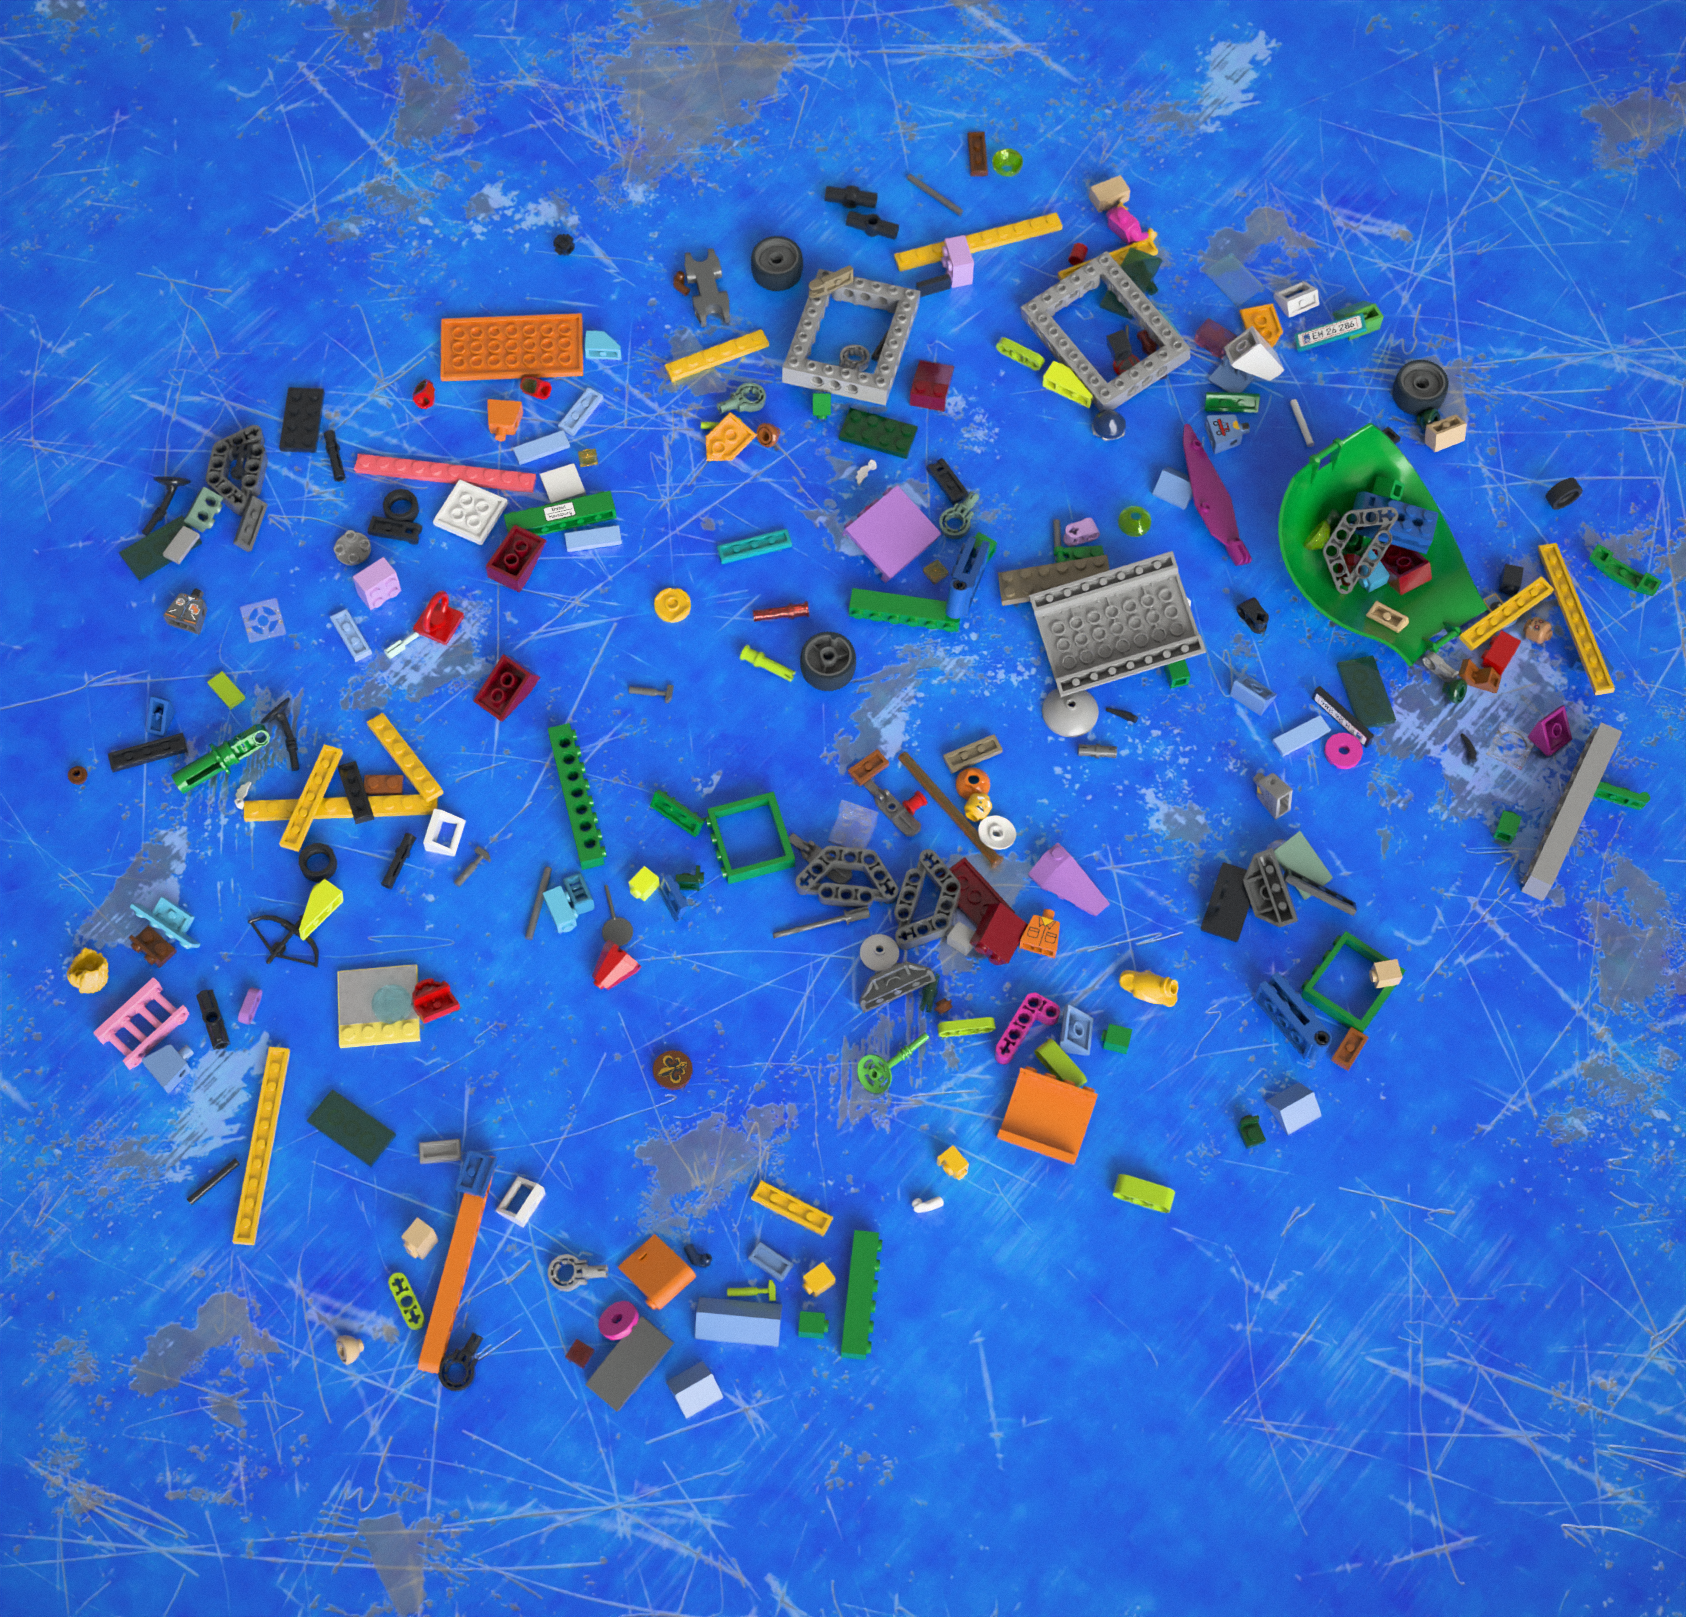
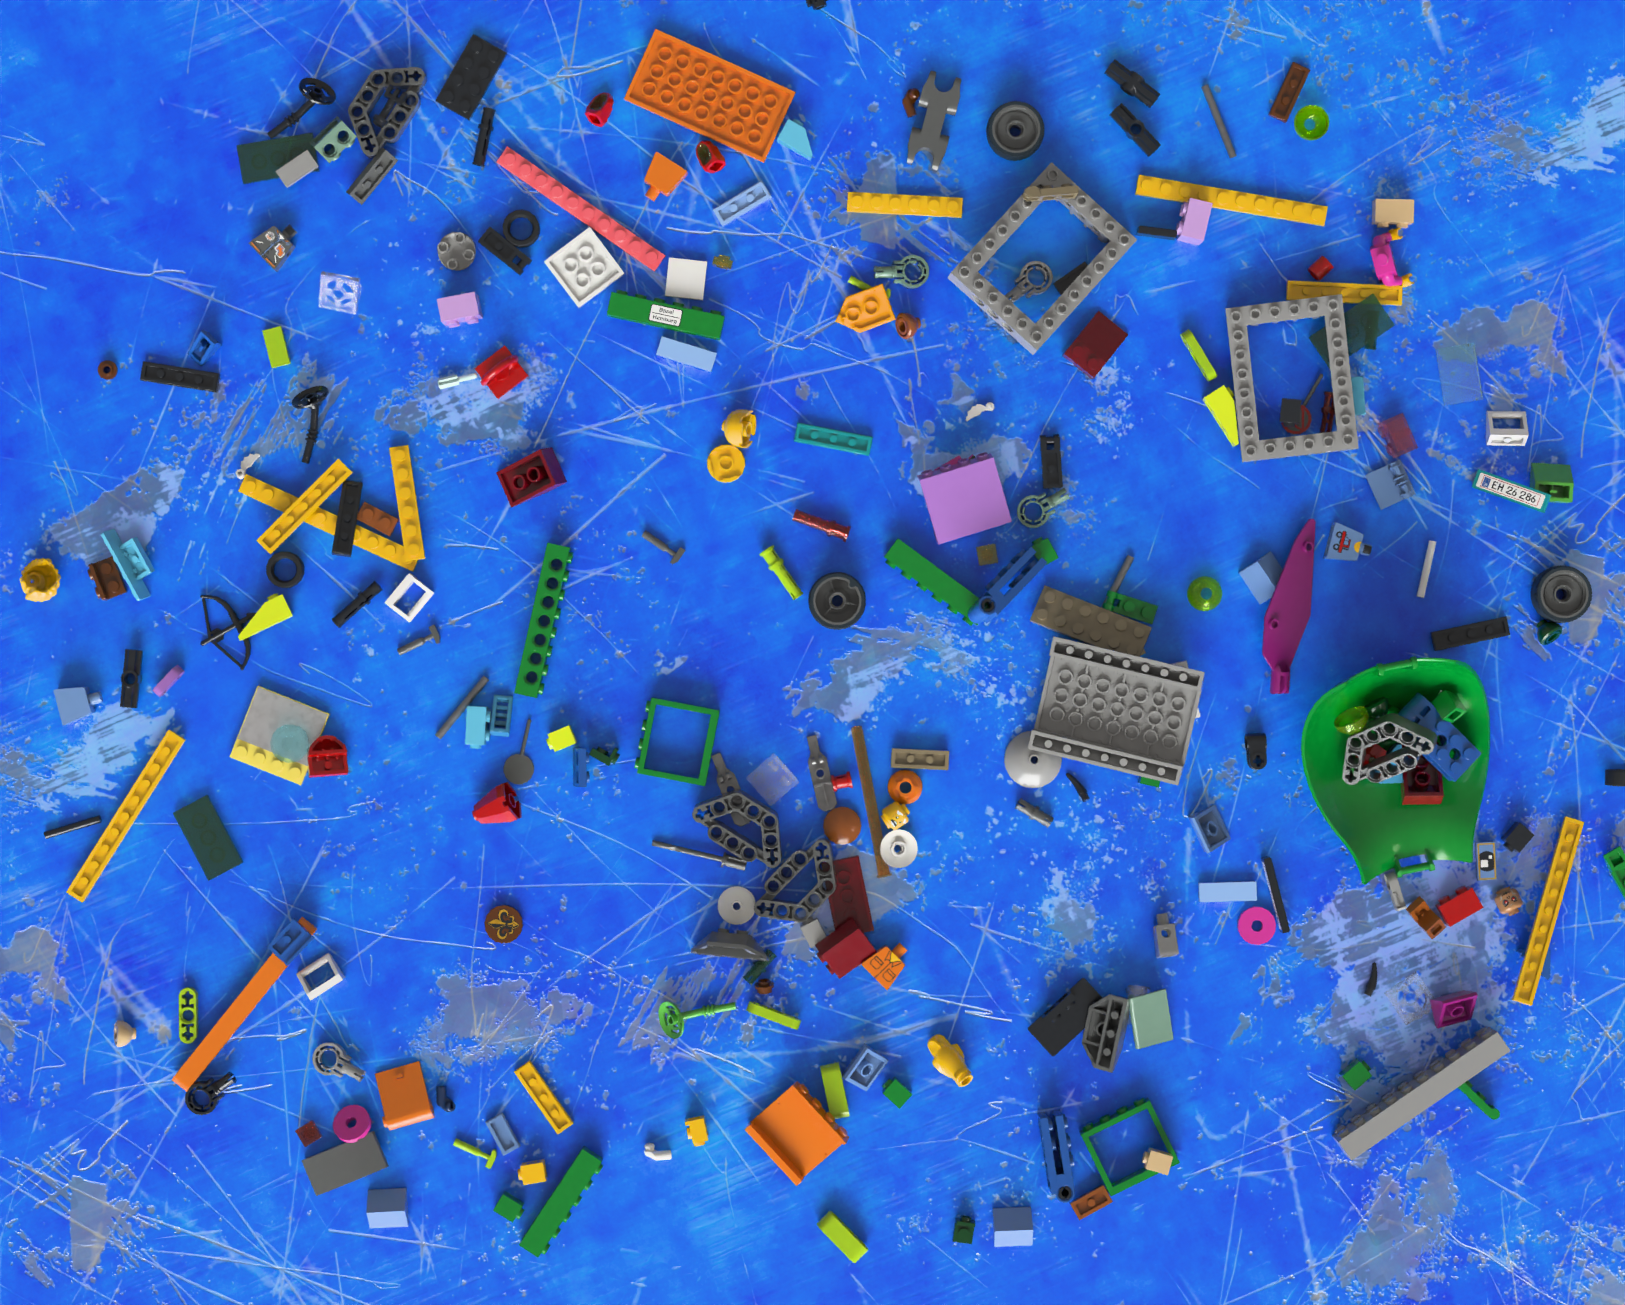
camera: 30 degrees right, 25 degrees up
bright pink fence [93,977,190,1070] -> none
green piece [171,724,270,794] -> none
light blue tile [330,609,372,662] -> none
tan brick [401,1217,438,1260] -> none
light grey tile [419,1139,462,1164] -> none
dark red slope [486,525,546,592] -> none
light blue tile [513,430,570,465] -> none
green plate [650,789,705,837] -> none
slope [695,1297,782,1347] -> none
brick [813,393,831,419] -> none
dark green plate [839,408,918,459] -> none
dark orange plate [848,749,889,787] -> none
dark pink beam [995,993,1060,1065] -> none
medium lavender wedge [1028,843,1110,917] -> none
lavender piece [1063,518,1100,547] -> none
dark blue hair [1092,410,1126,441] -> none
green plate [1204,392,1260,413] -> none
white slope [1224,326,1284,381] -> none
light orange tile [1239,303,1283,348] -> none
black tile [1284,868,1357,916] -> none
tile [1336,655,1396,728] -> none
tan slope [1366,601,1409,633] -> none
tan brick [1424,414,1467,452] -> none
dark green brick [1442,678,1467,704] -> none
yellow plate [1459,576,1554,651] -> none
none -> yellow cylinder [722,409,756,448]
none -> dark orange dish [823,806,861,845]

